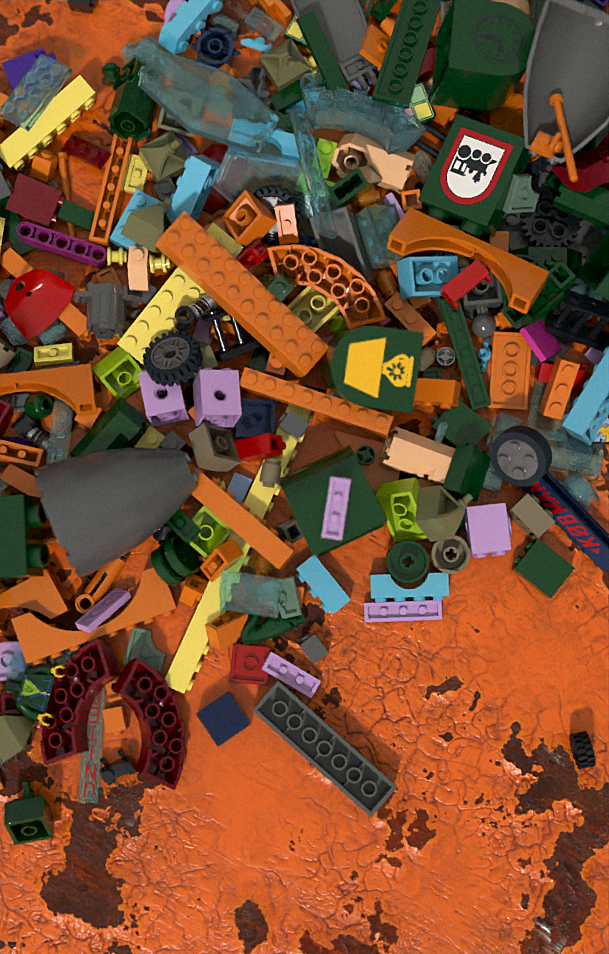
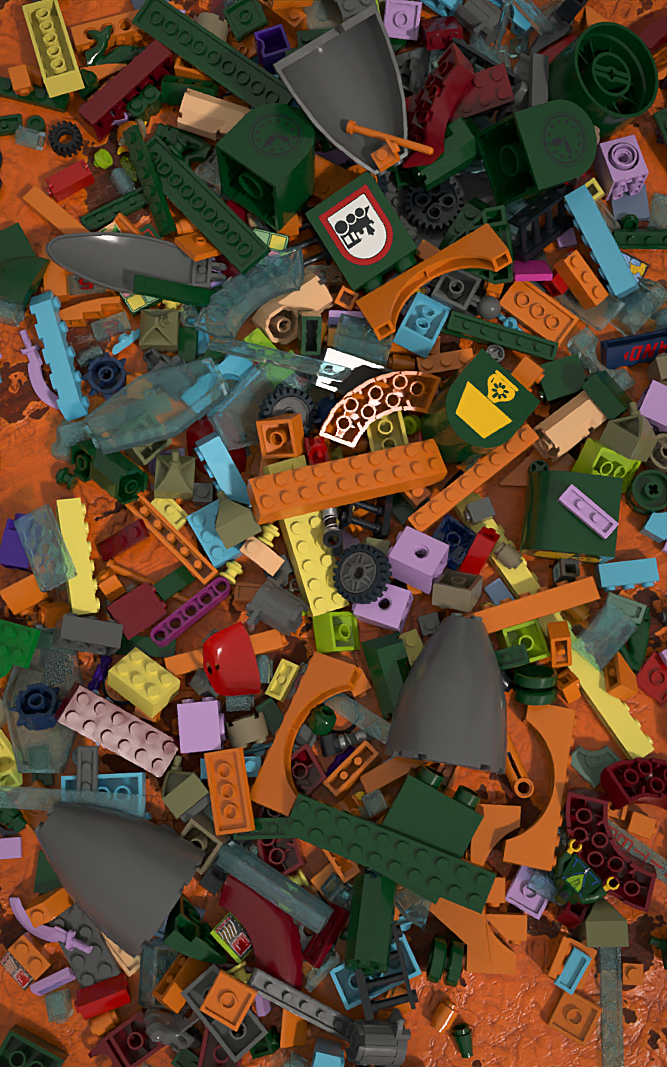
camera: 60 degrees left, 5 degrees down
lavender plate [75,587,131,633] -> none
dark green brick [266,271,298,302] -> none
plate [274,203,300,244] -> none
clear light blue tile [434,422,448,443] -> none
red brick [439,259,492,309] -> none
wheel [490,426,552,487] -> none
sand green tile [503,173,540,213] -> none

